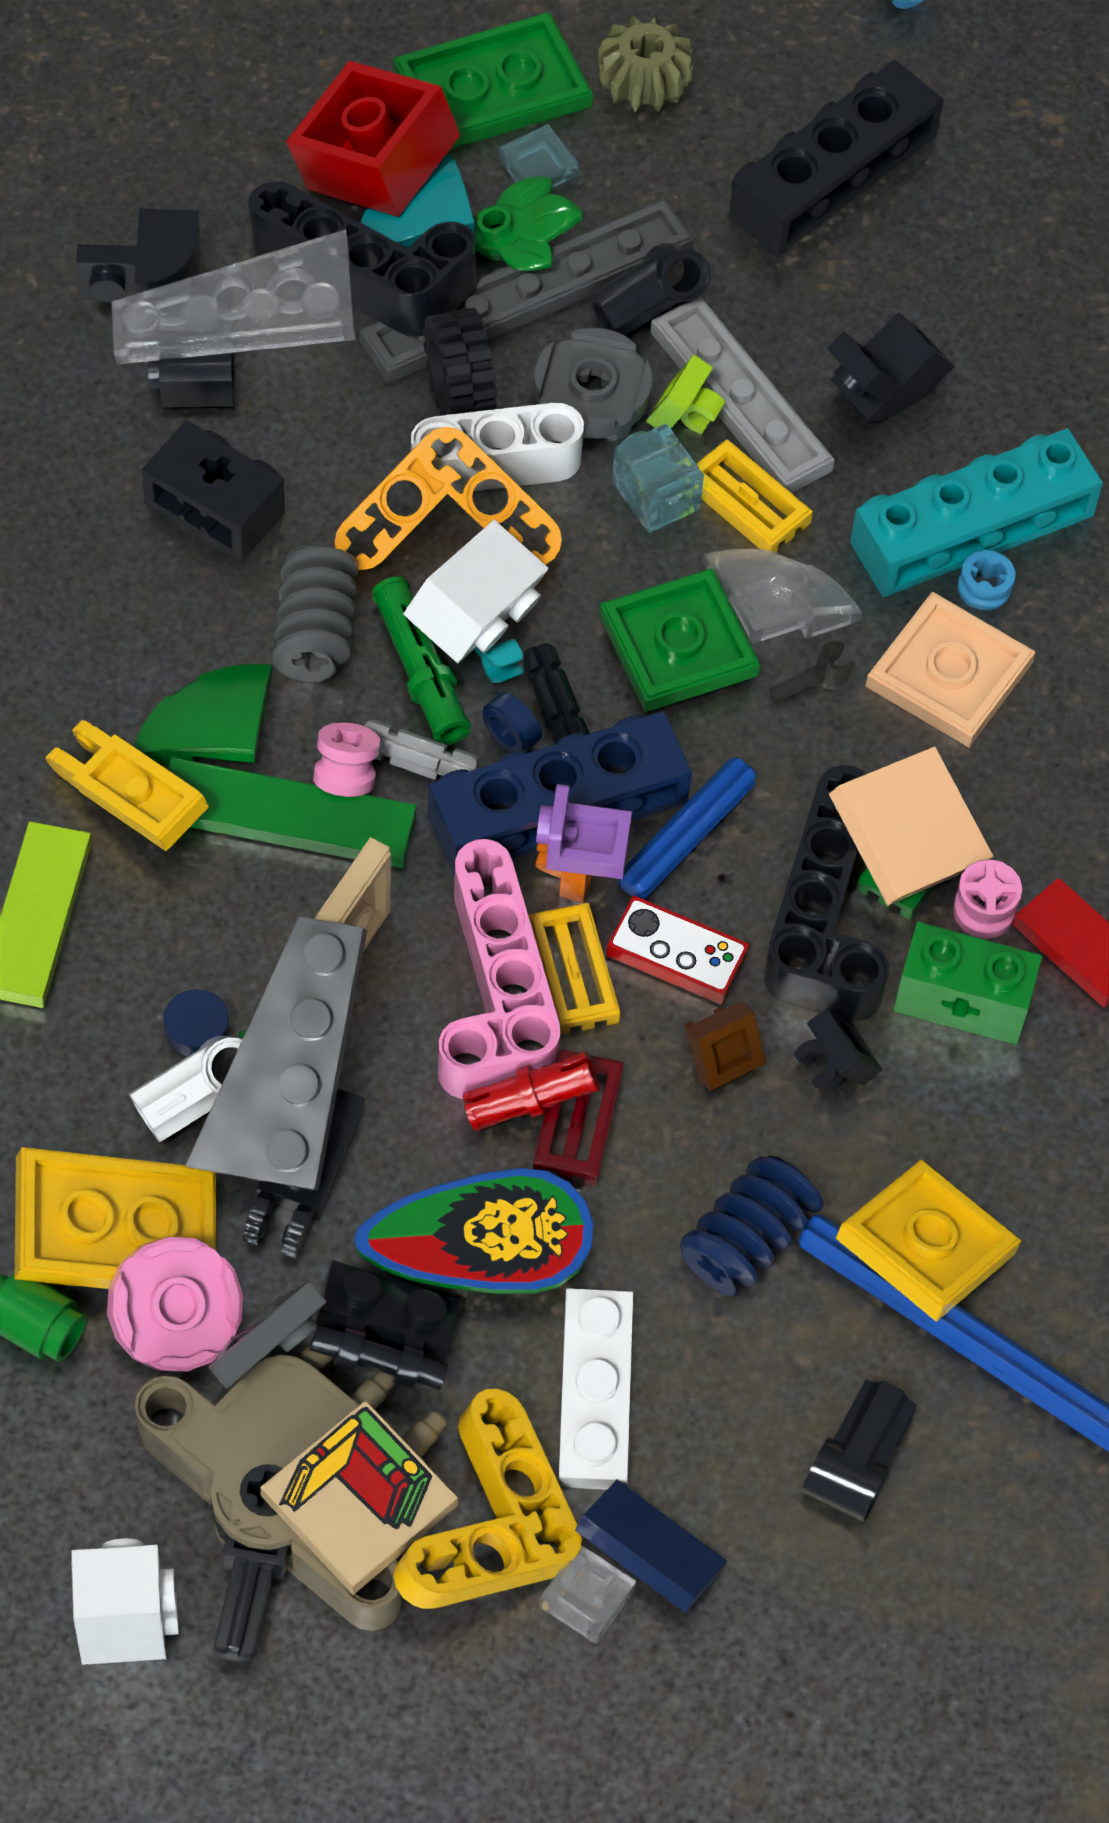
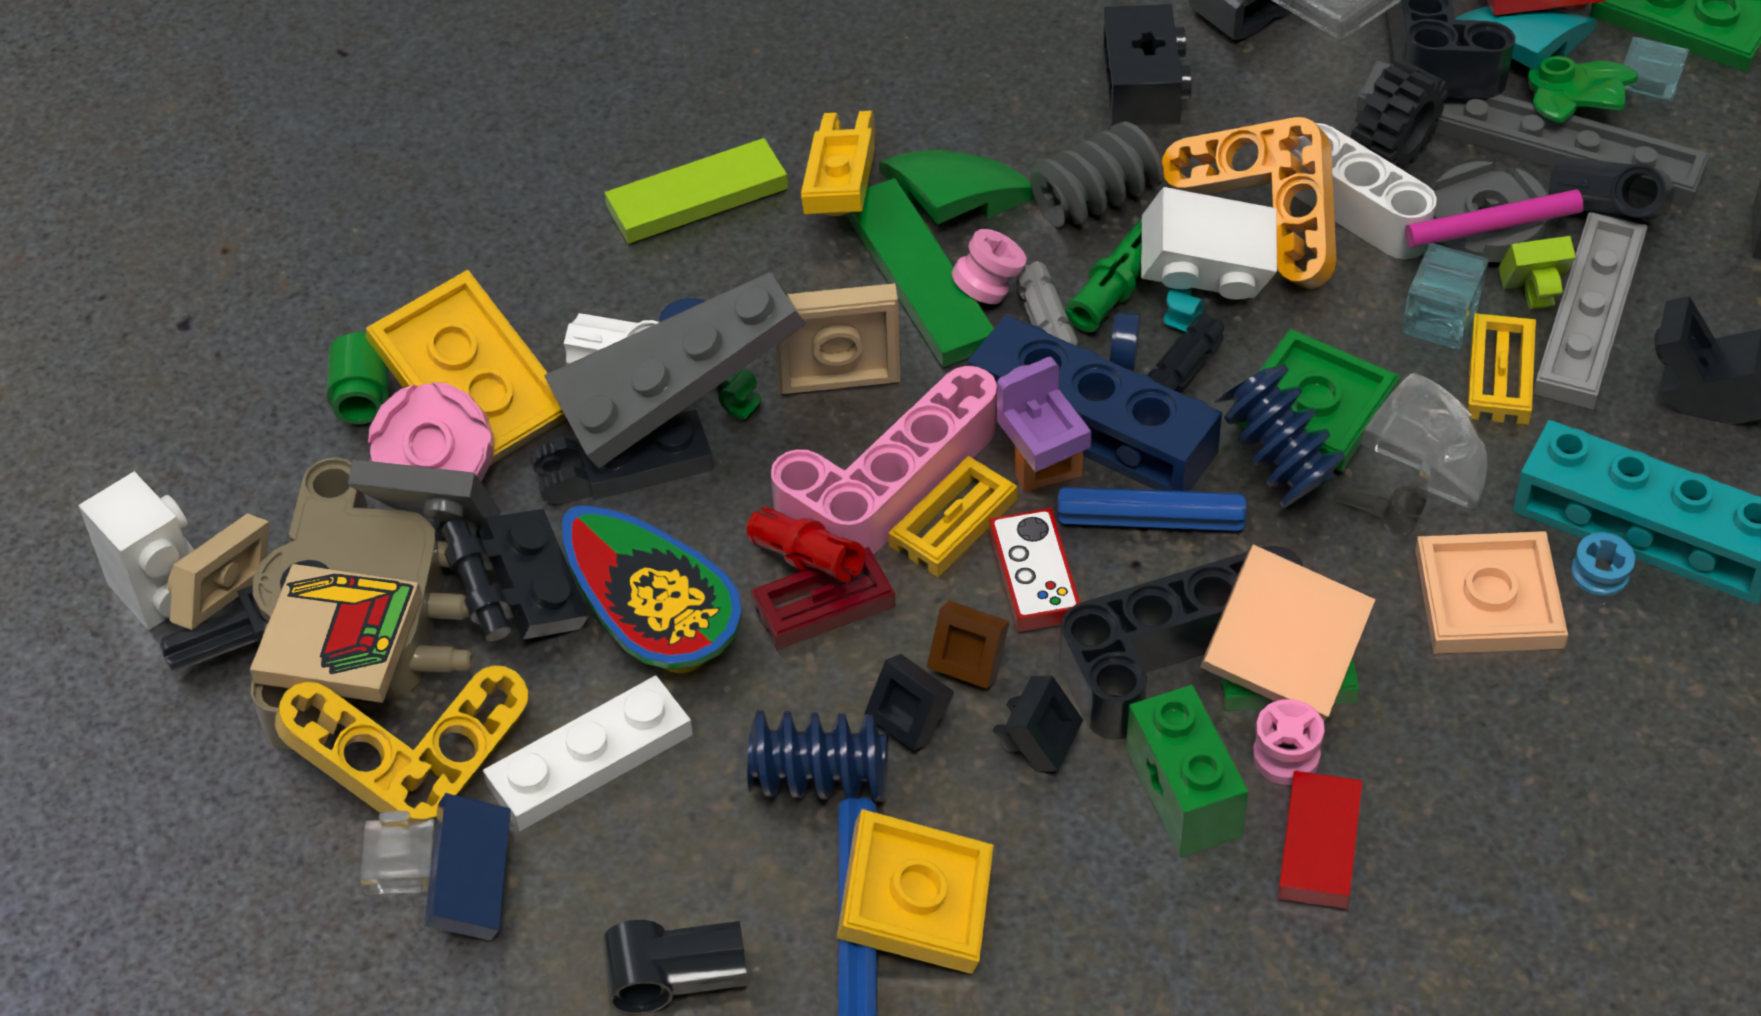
camera: 60 degrees right, 10 degrees down
none -> tan plate [168,513,269,630]
none -> black tile [864,654,954,750]
none -> dark blue piece [1214,365,1344,509]
none -> dark pink bar [1405,189,1583,248]

